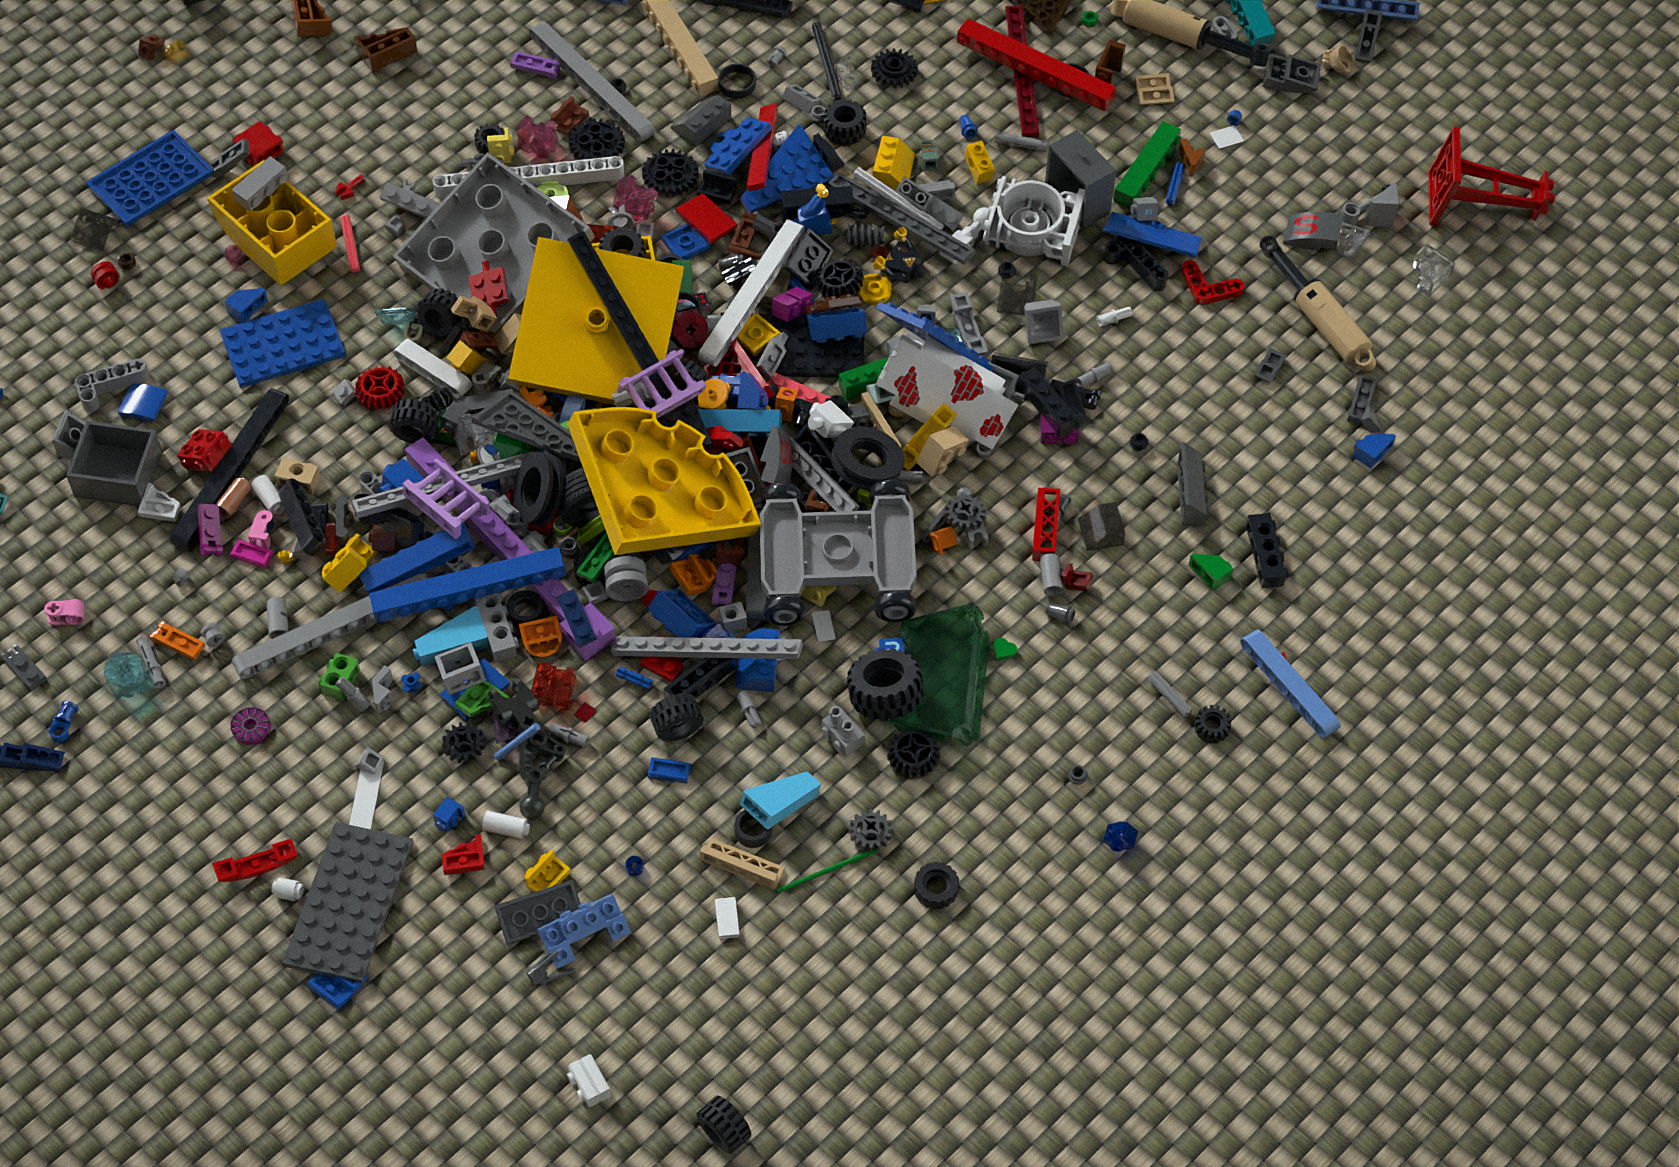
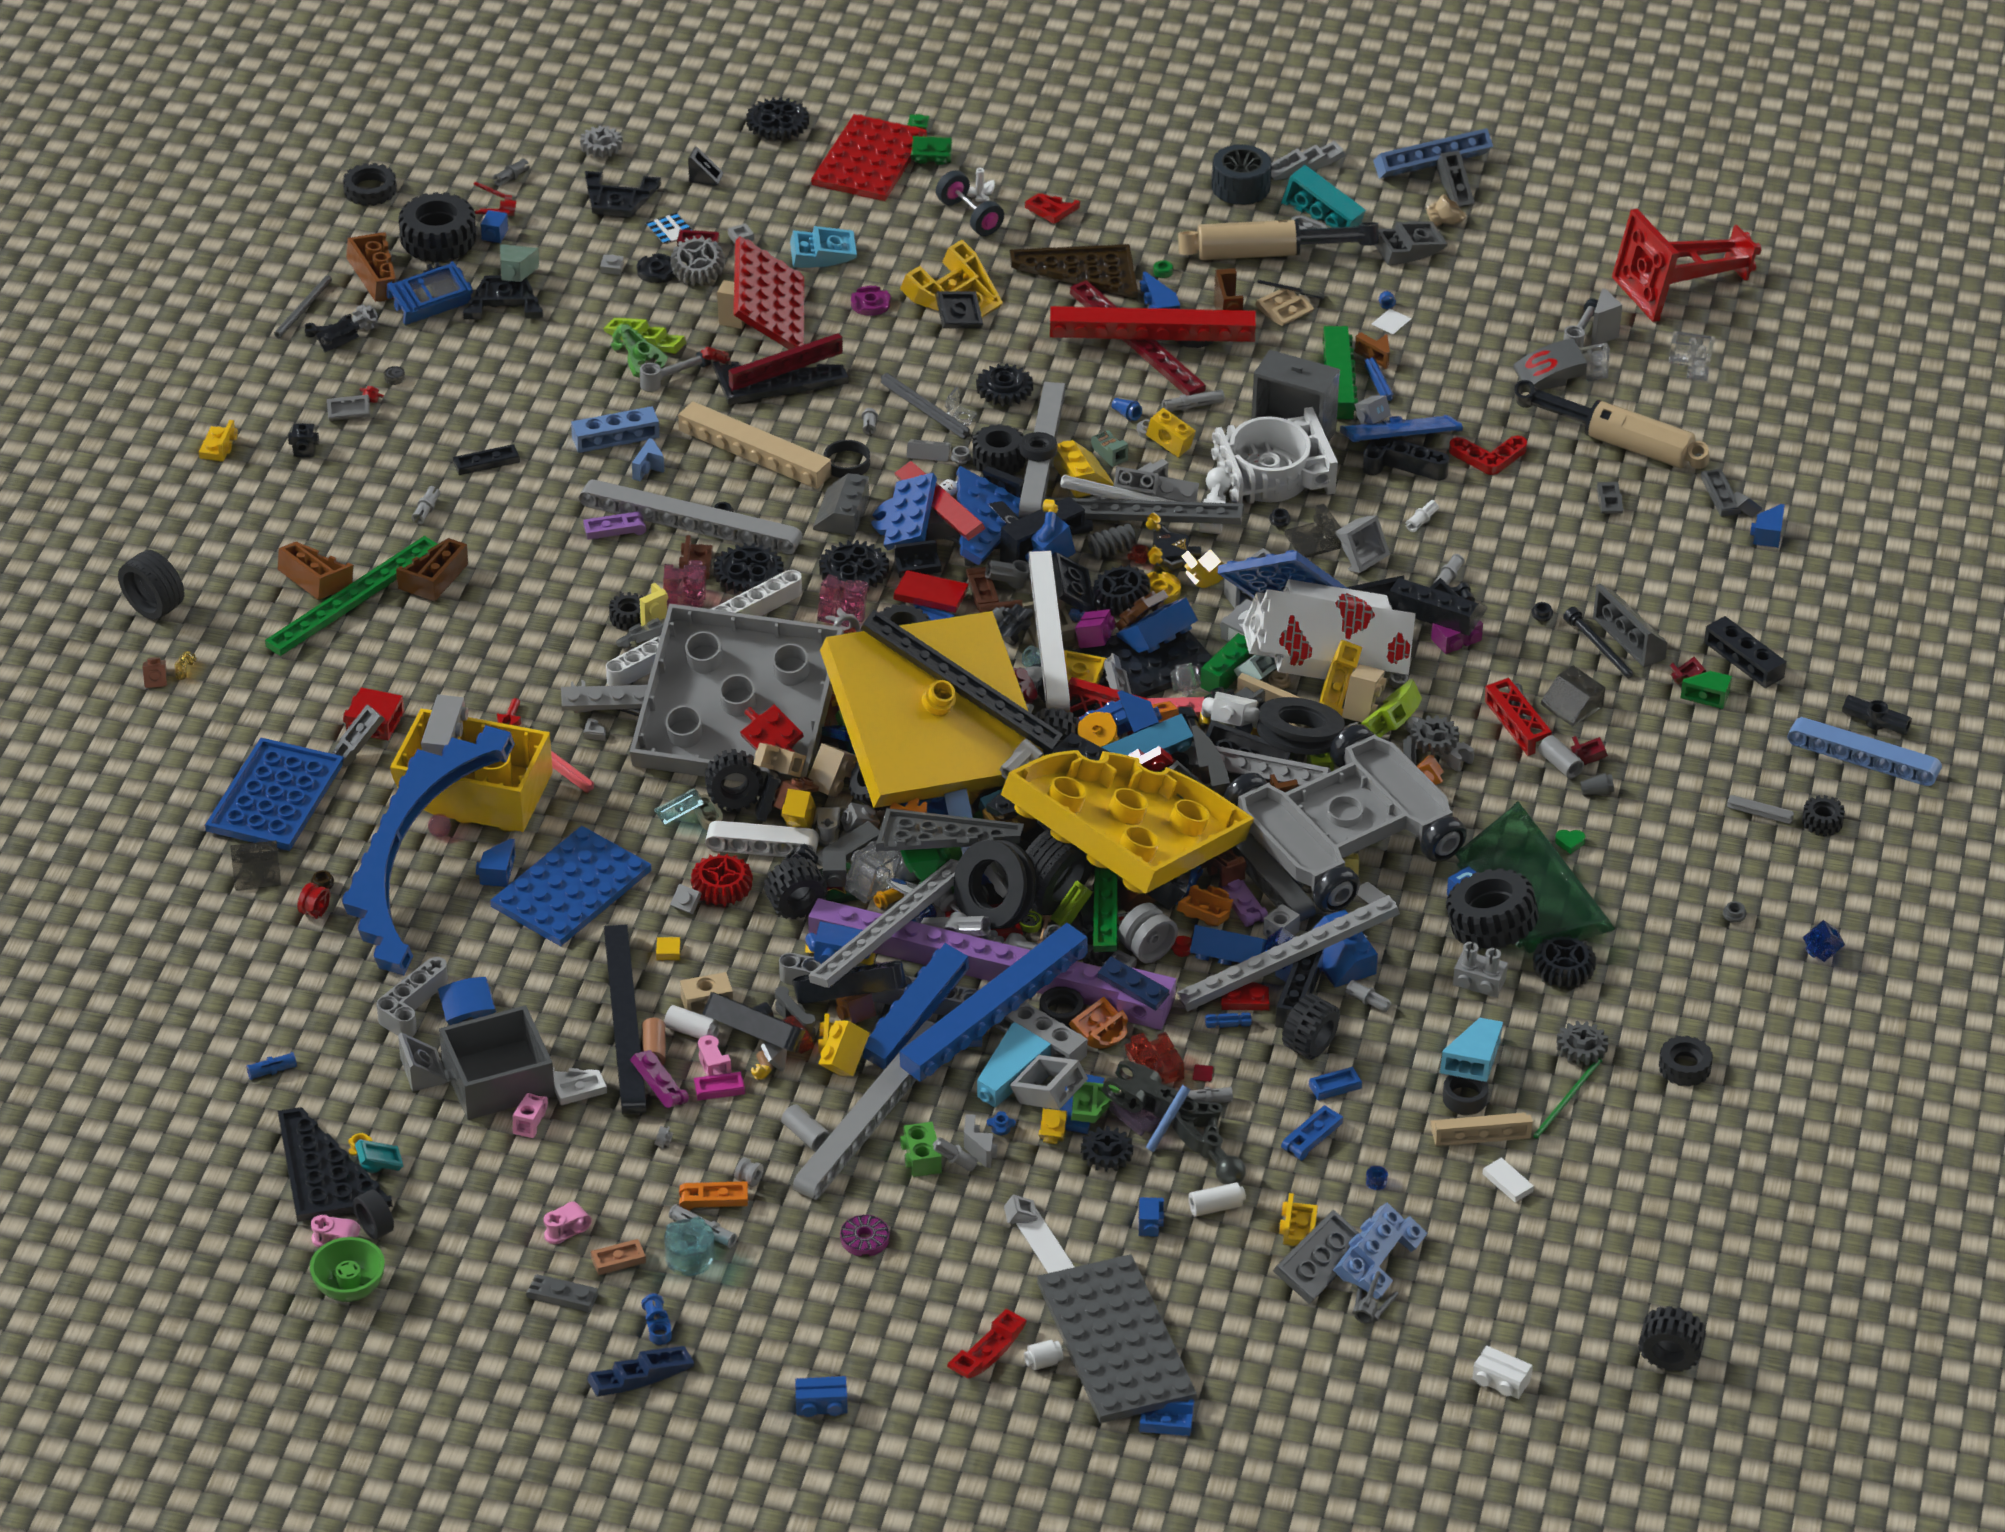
camera: 30 degrees left, 15 degrees down
red brick [177,429,232,472] -> none
lavender fence [402,458,490,539] -> none
red wing [442,834,485,875] -> none
lavender fence [617,349,707,419] -> none
none -> green plate [265,535,437,656]
none -> blue arch [342,725,515,976]
none -> bright pink leg [513,1093,548,1138]
none -> nougat plate [591,1239,646,1275]
none -> medium blue slope [632,438,665,481]
none -> yellow tile [656,937,681,960]
none -> blue brick [795,1376,848,1417]
none -> black sticker [989,501,1019,524]
none -> light grey beam [1019,382,1065,517]
none -> black tyre [1019,432,1058,461]
none -> yellow bracket [1038,1108,1067,1144]
none -> blue slope [1140,272,1181,309]
none -> clear head [1171,663,1201,696]
none -> yellow brick [1181,549,1224,588]
none -> black piece [1257,280,1325,299]
none -> blue plate [1281,1105,1343,1161]
none -> lime slope [1361,679,1422,738]
none -> black piece [1563,606,1633,678]
none -> dark red bracket [1669,657,1707,685]
none -> black piece [1842,695,1912,735]

